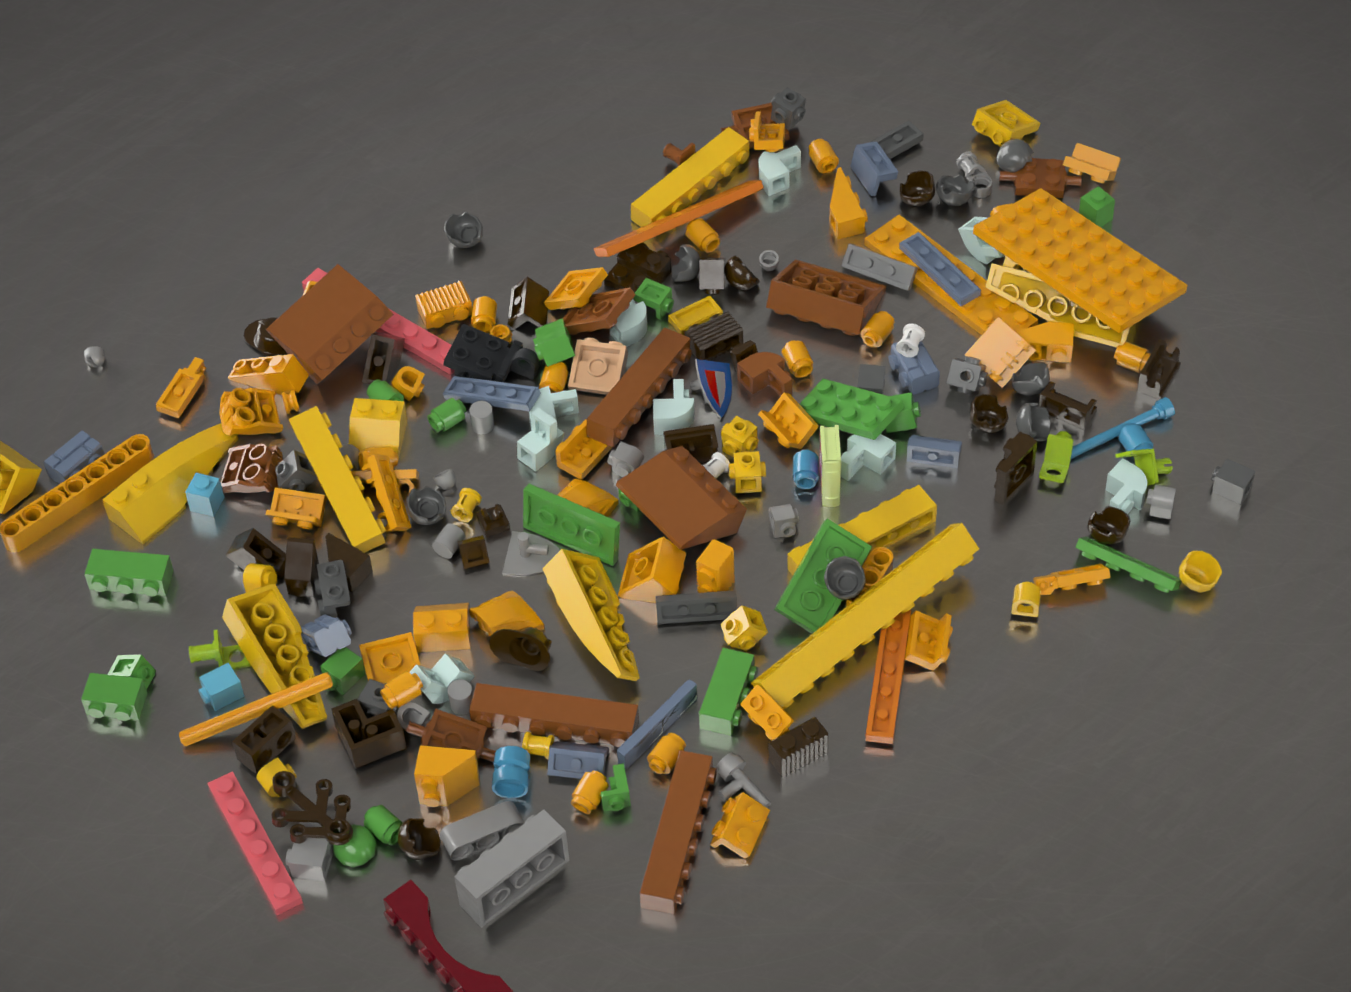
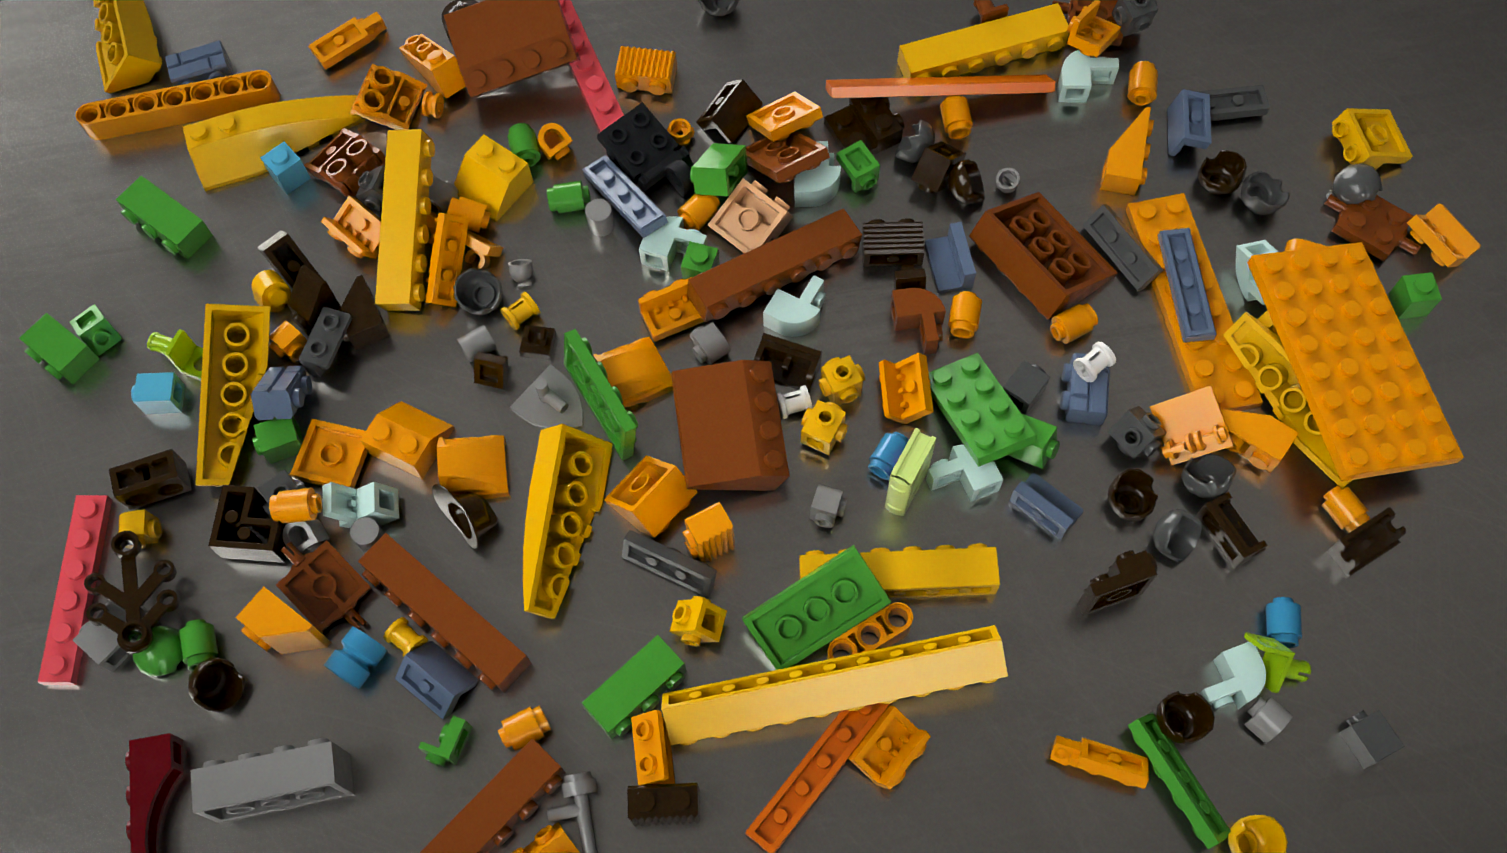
camera: 30 degrees right, 15 degrees up
light orange axle [179,672,333,746] -> none
dark brown slope [362,333,405,384] -> none
light grey beam [440,801,524,861] -> none
light orange brick [471,296,497,333] -> none
light aqua brick [517,408,564,472] -> none
light orange brick [571,770,609,814] -> none
sand blue tile [617,679,697,771] -> none
yellow tile [668,296,723,335] -> none
shield [690,359,732,418] -> none
dark grey hair [824,556,866,600] -> none
light grey connector [956,151,992,198] -> none
yellow plate [1011,582,1041,617] -> none
lime bracket [1039,431,1074,483] -> none
dark azure piece [1071,397,1175,459] -> none
none -> light orange plate [269,320,307,363]
none -> bright green brick [681,241,720,279]
none -> sand blue panel [925,222,976,294]

